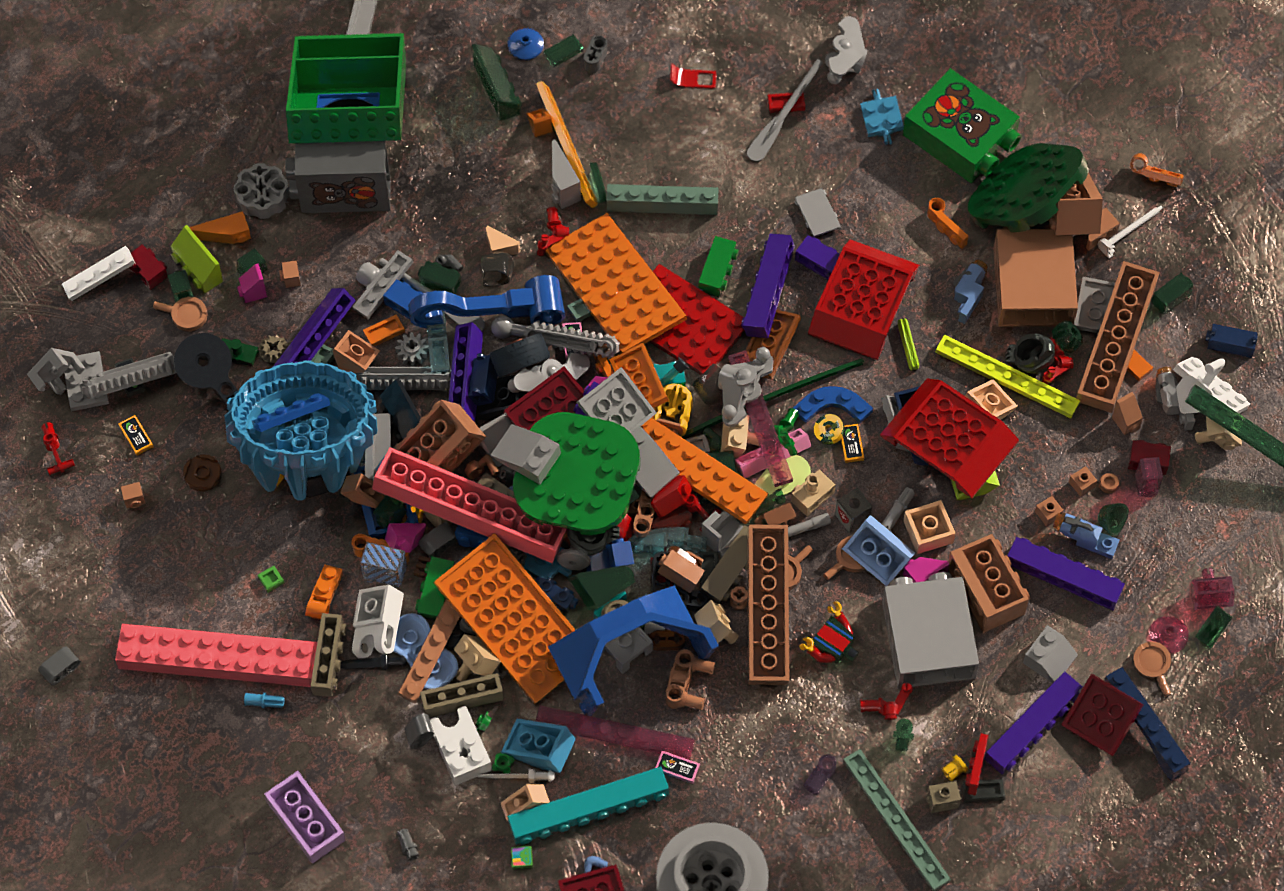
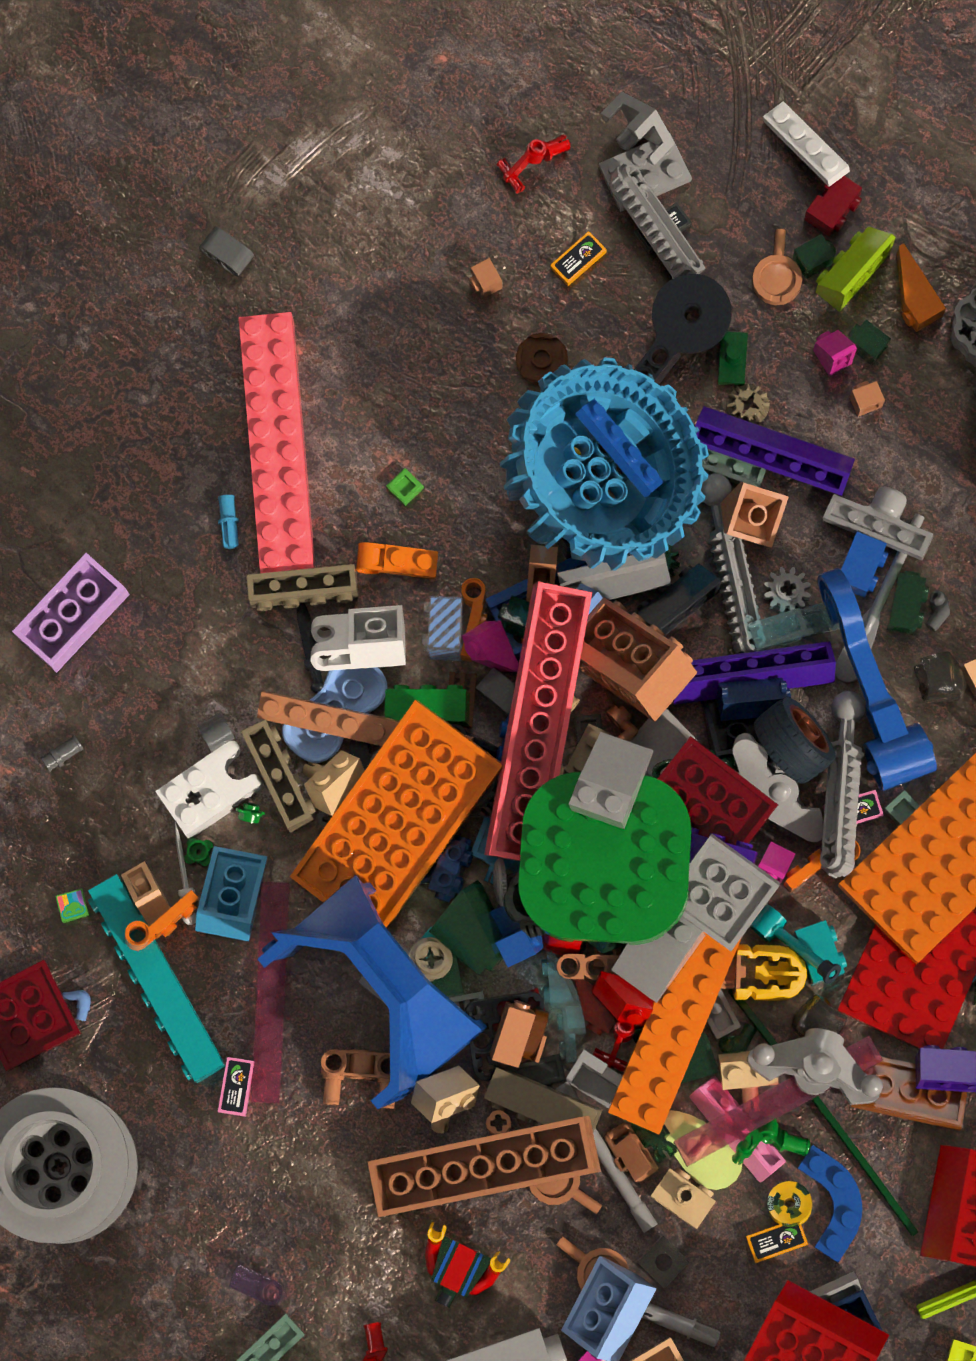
camera: 85 degrees right, 15 degrees up
orange tile [363,314,405,347] -> none
orange plate [609,343,669,408] -> none
none -> orange plate [125,890,199,951]

